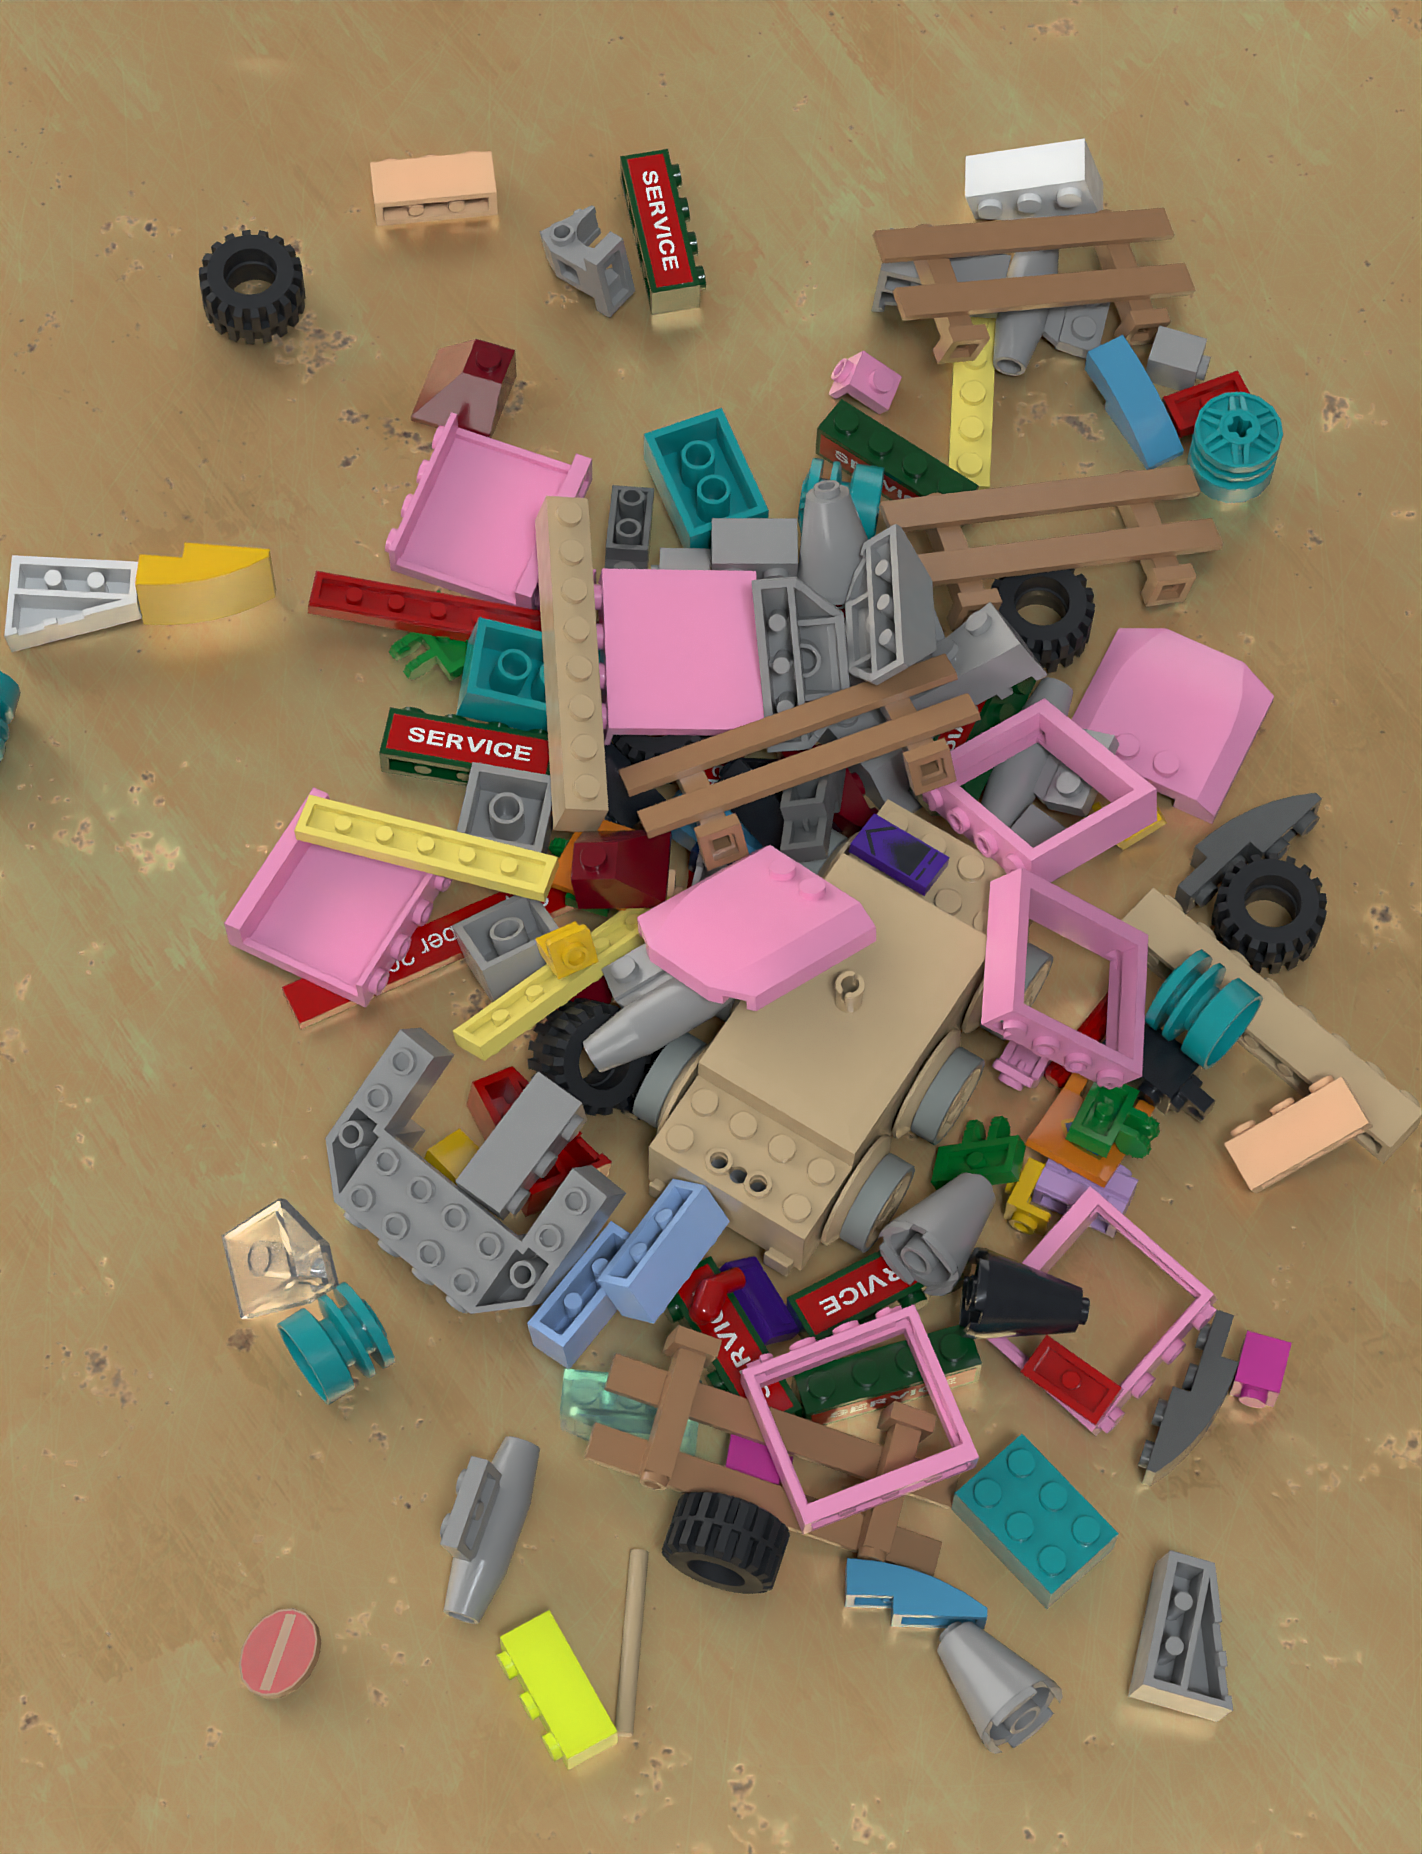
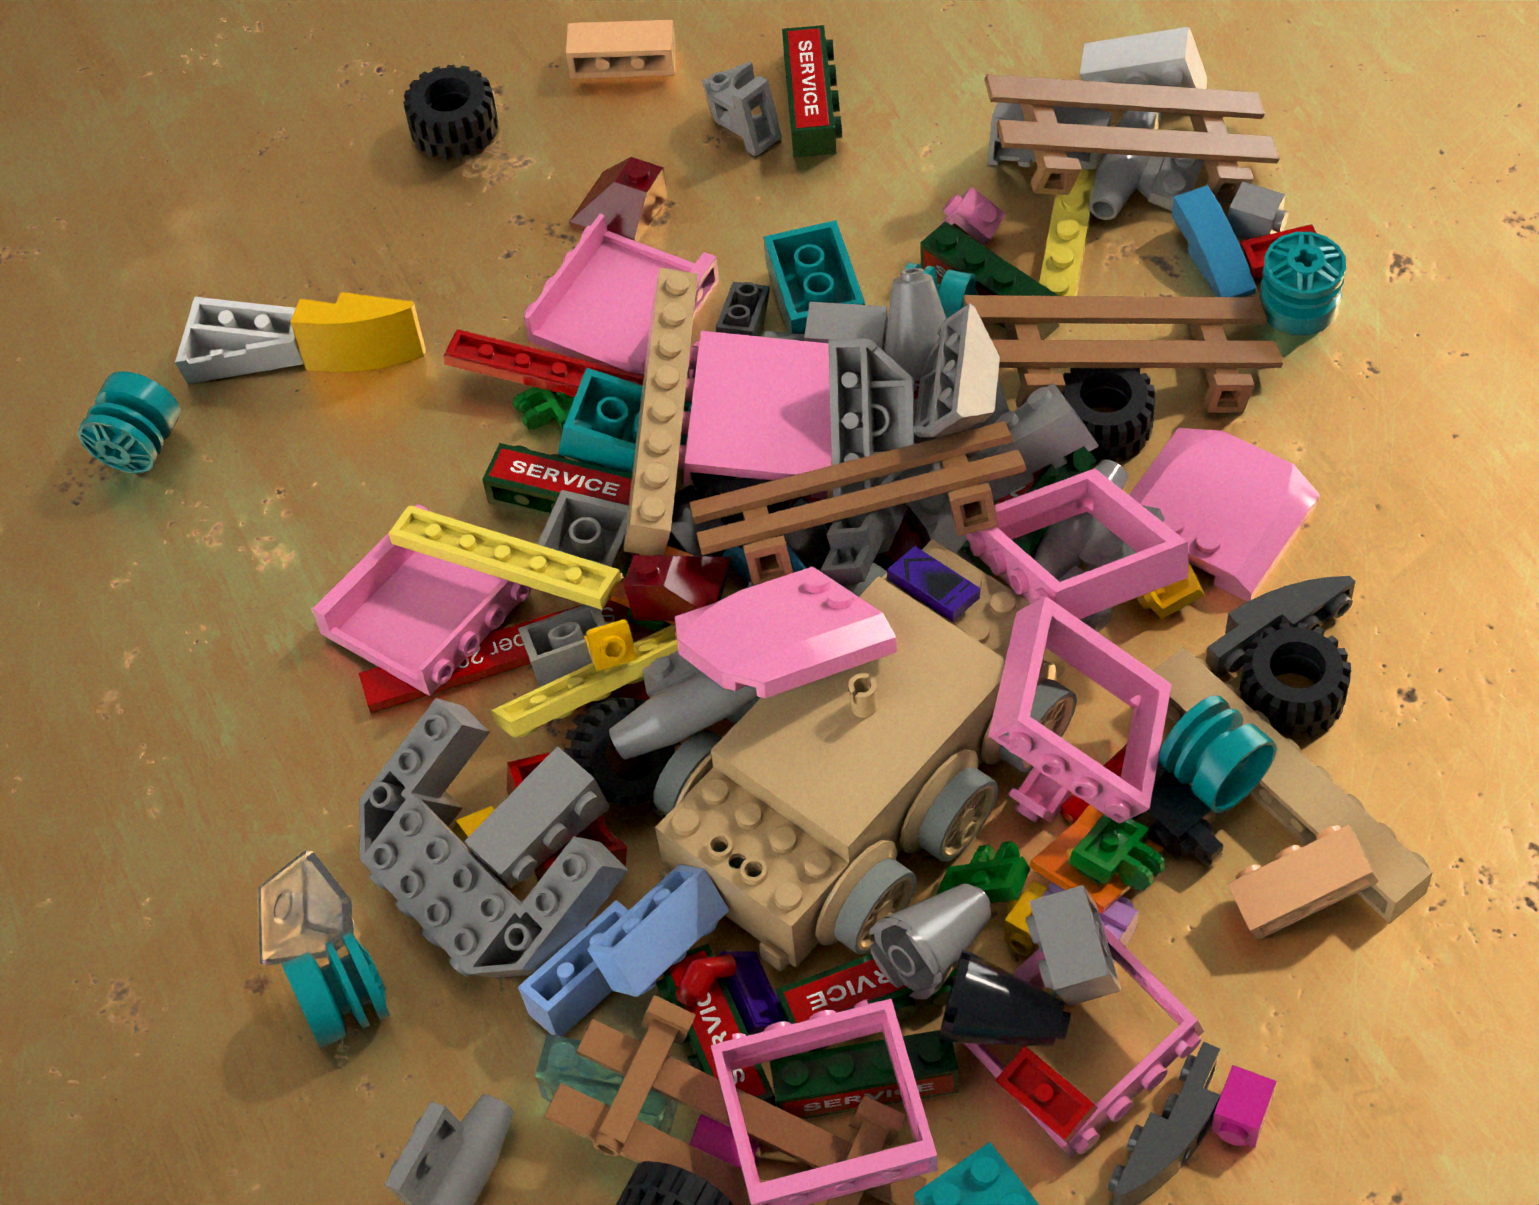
camera: 15 degrees right, 10 degrees down
none -> light grey brick [1026,885,1122,1006]

